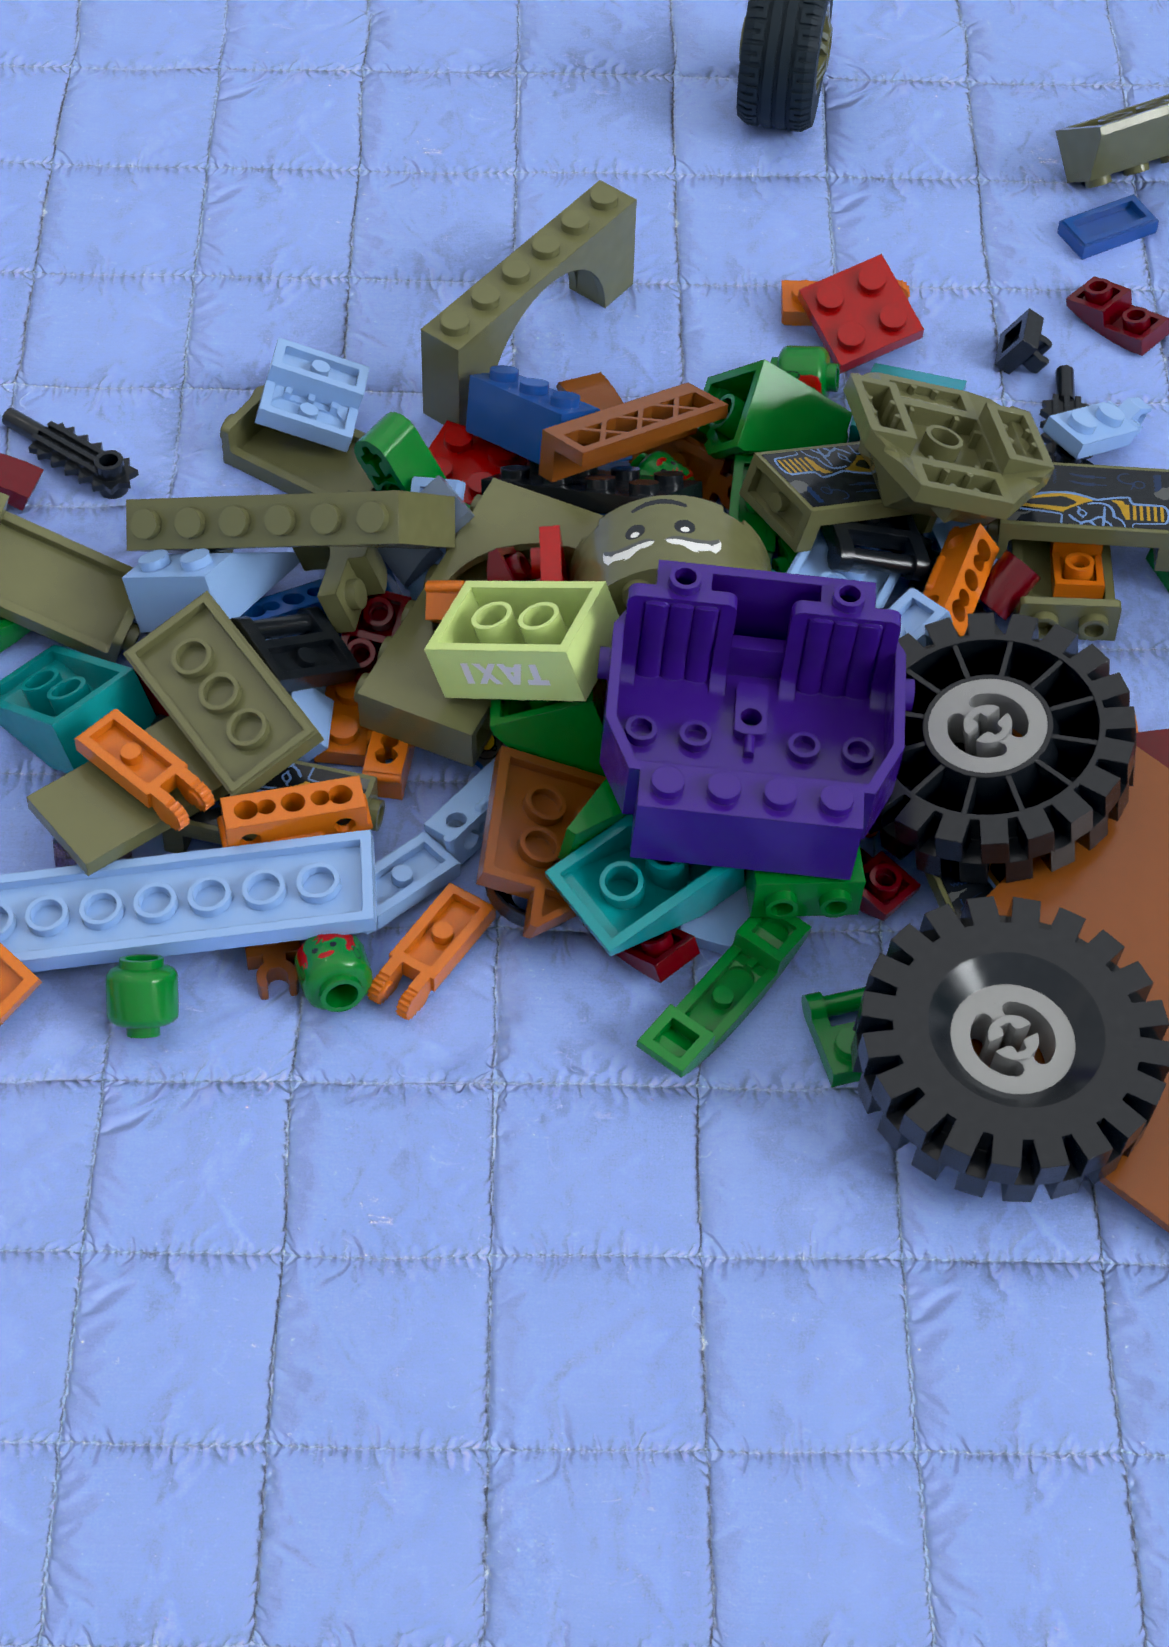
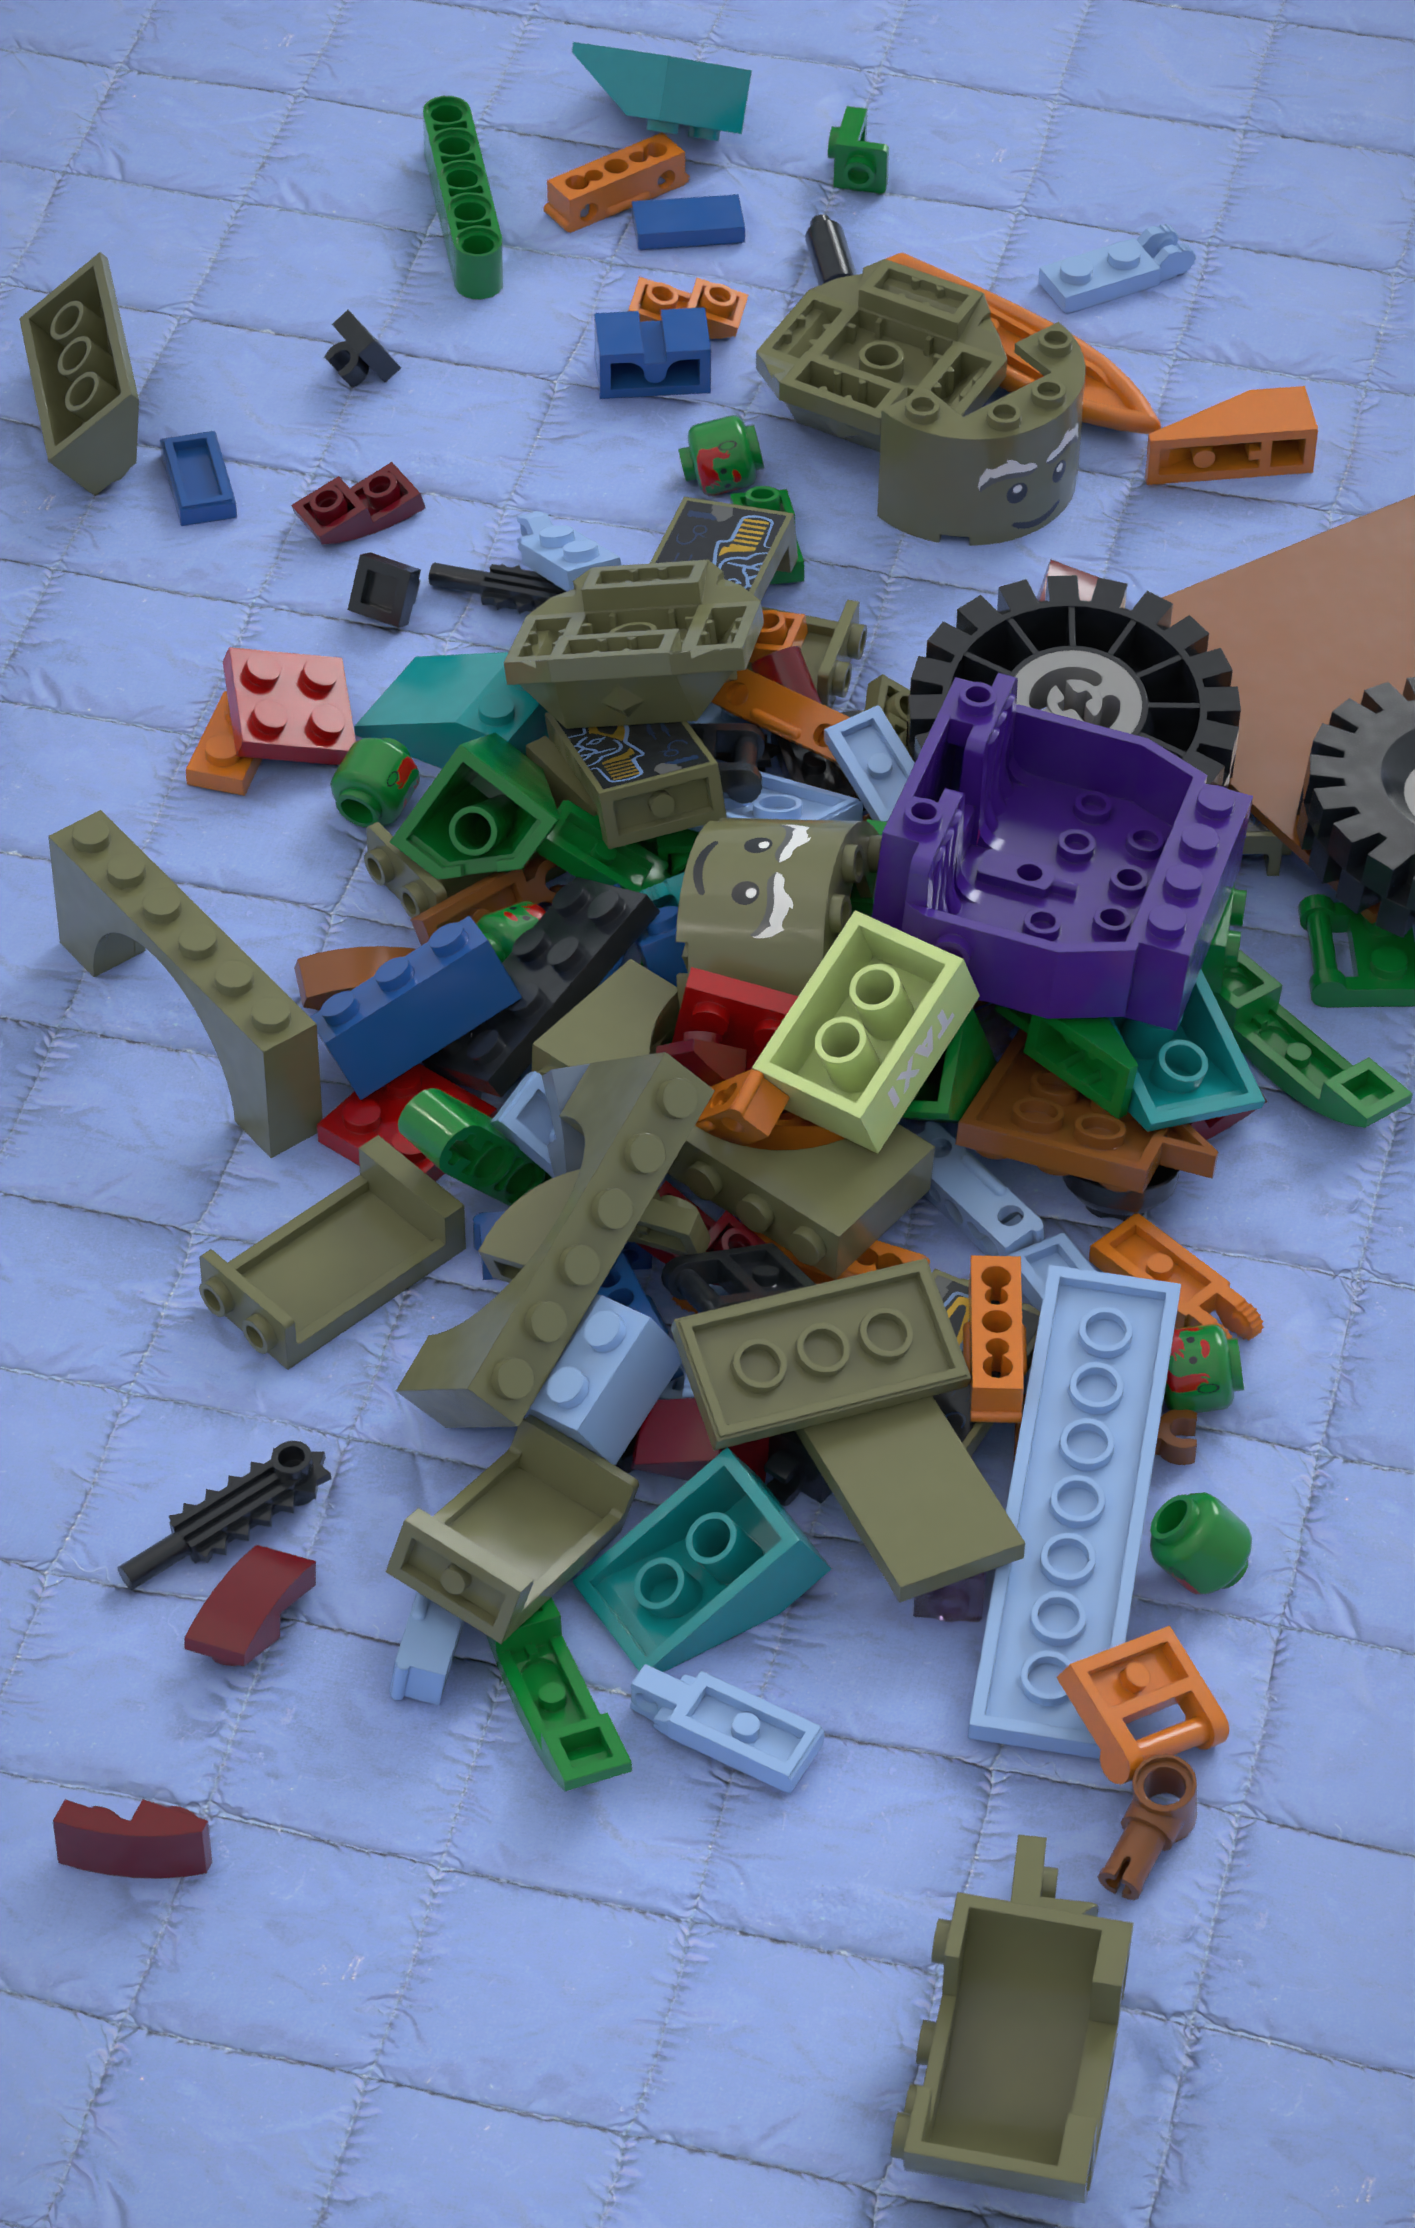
camera: 75 degrees left, 5 degrees down
orange hinge [74,709,215,831] -> none
light blue slope [254,337,370,453] -> none
dark orange fence [539,382,729,482] -> none

